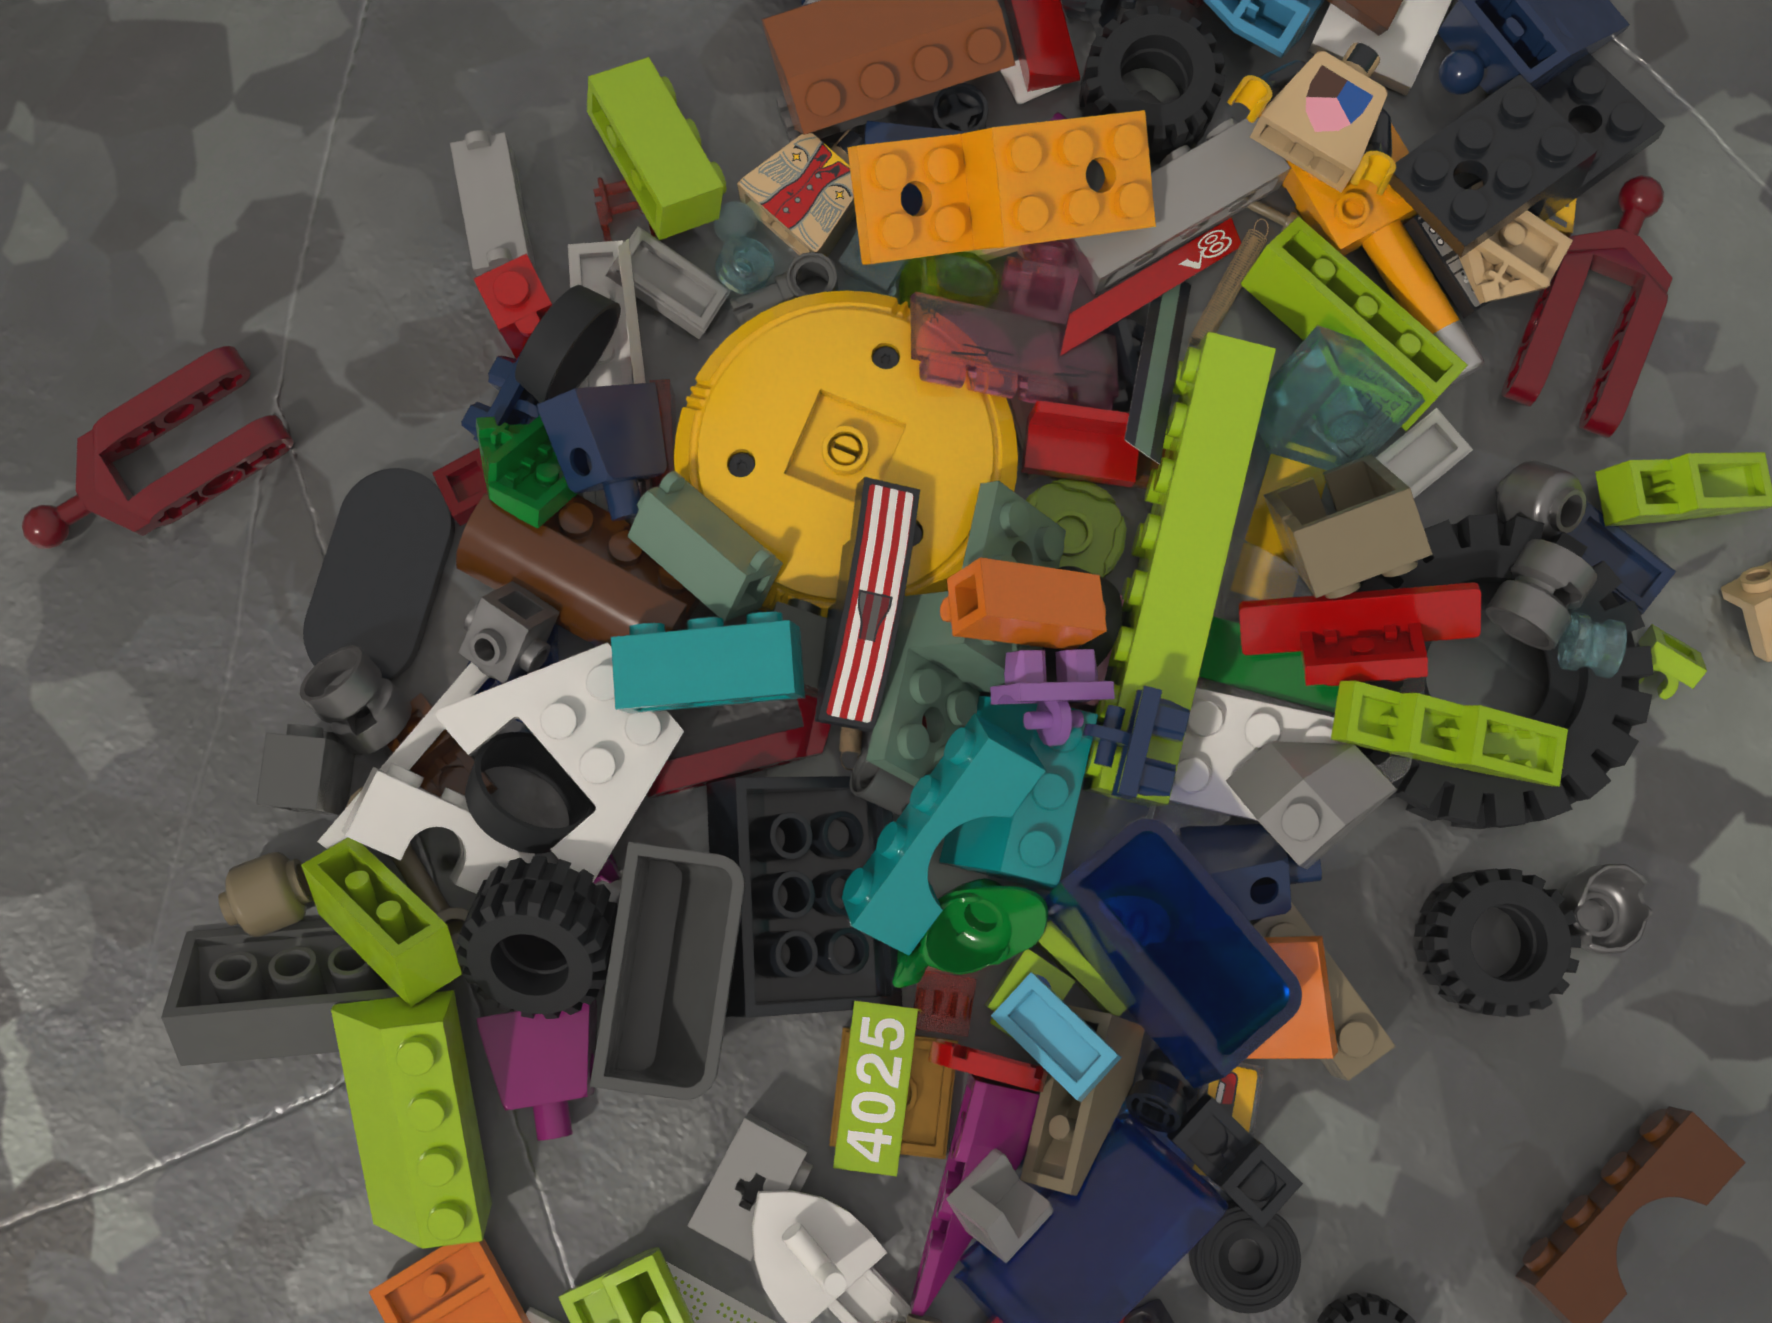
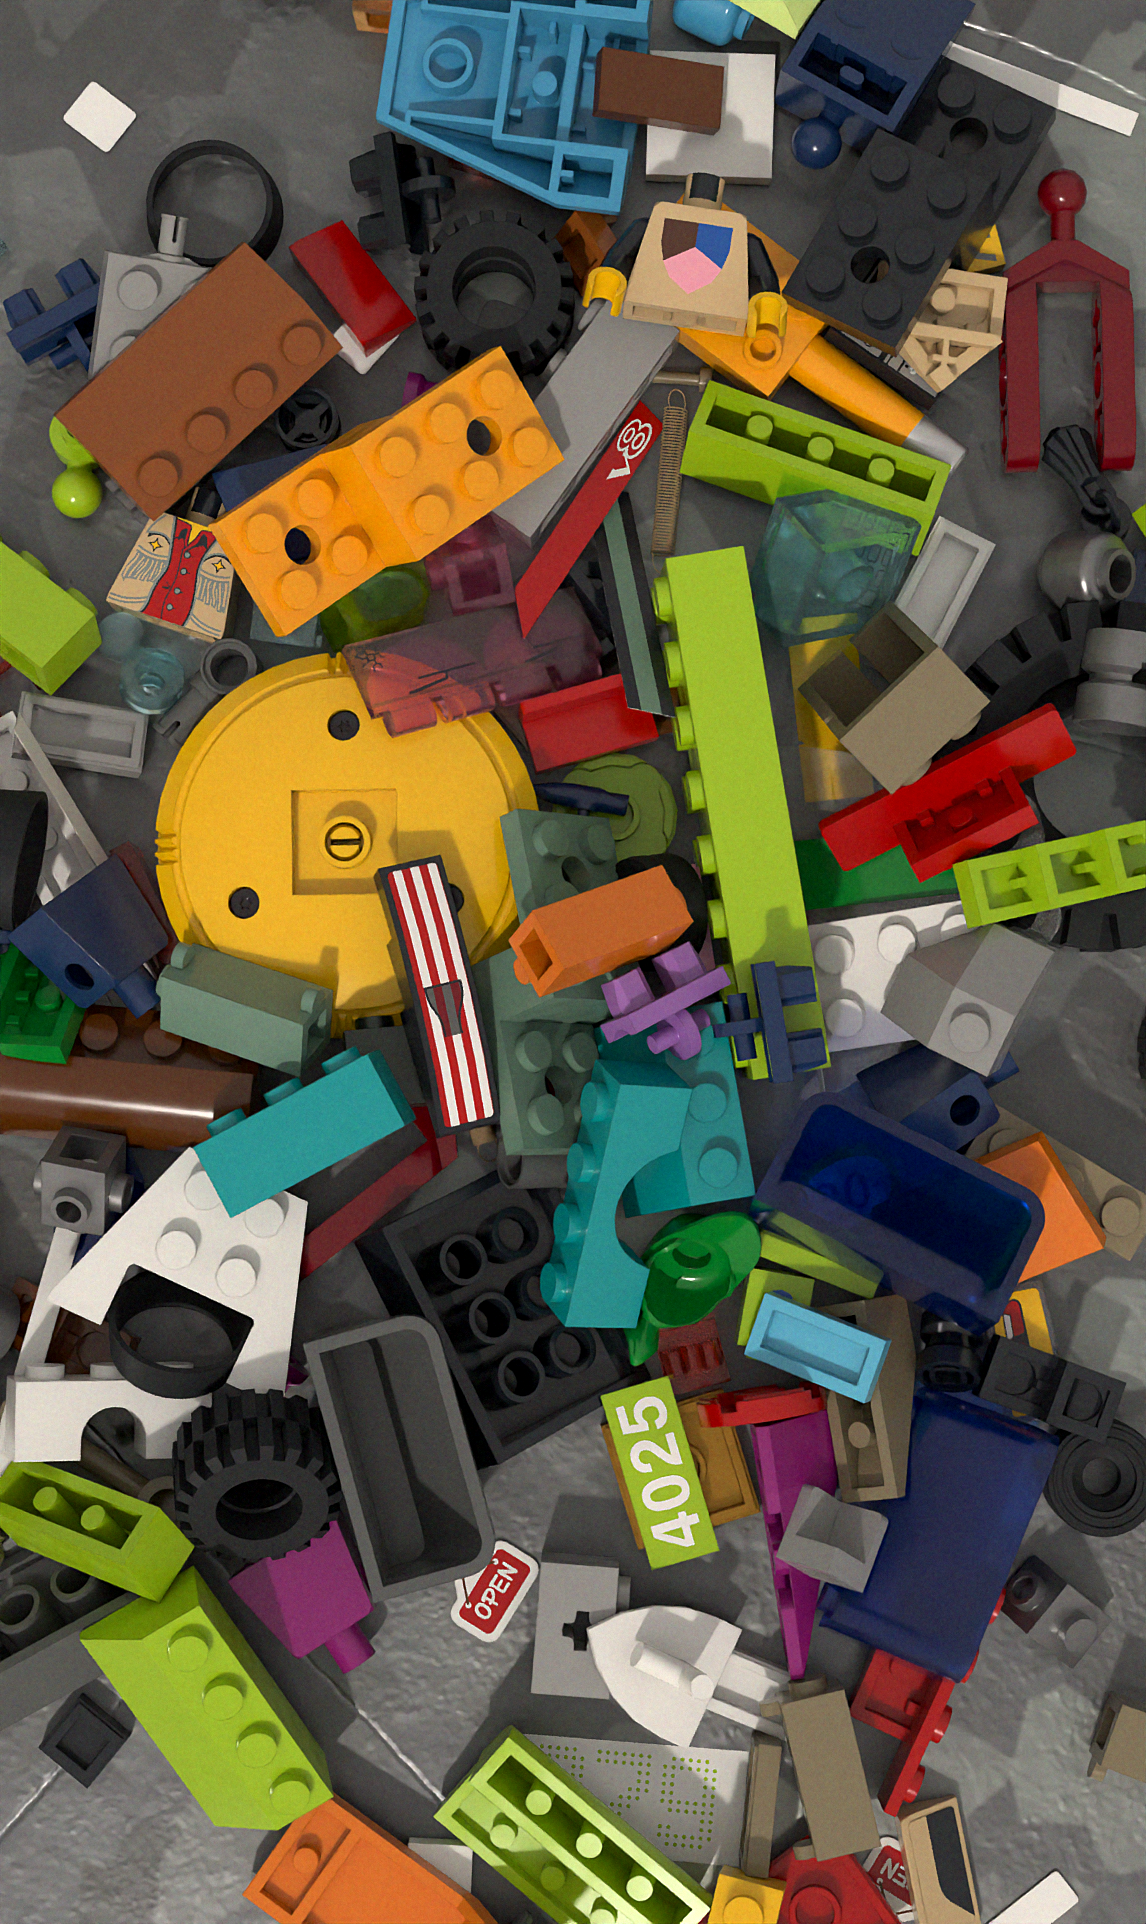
camera: 15 degrees left, 5 degrees up
none -> black tile [38,1693,132,1789]
none -> lime plate [49,416,103,518]
none -> sticker [451,1540,539,1643]
none -> dark blue helmet [533,782,629,816]
none -> dark orange tile [553,210,618,296]
none -> white sticker [946,43,1139,136]
none -> black piece [1041,424,1131,541]

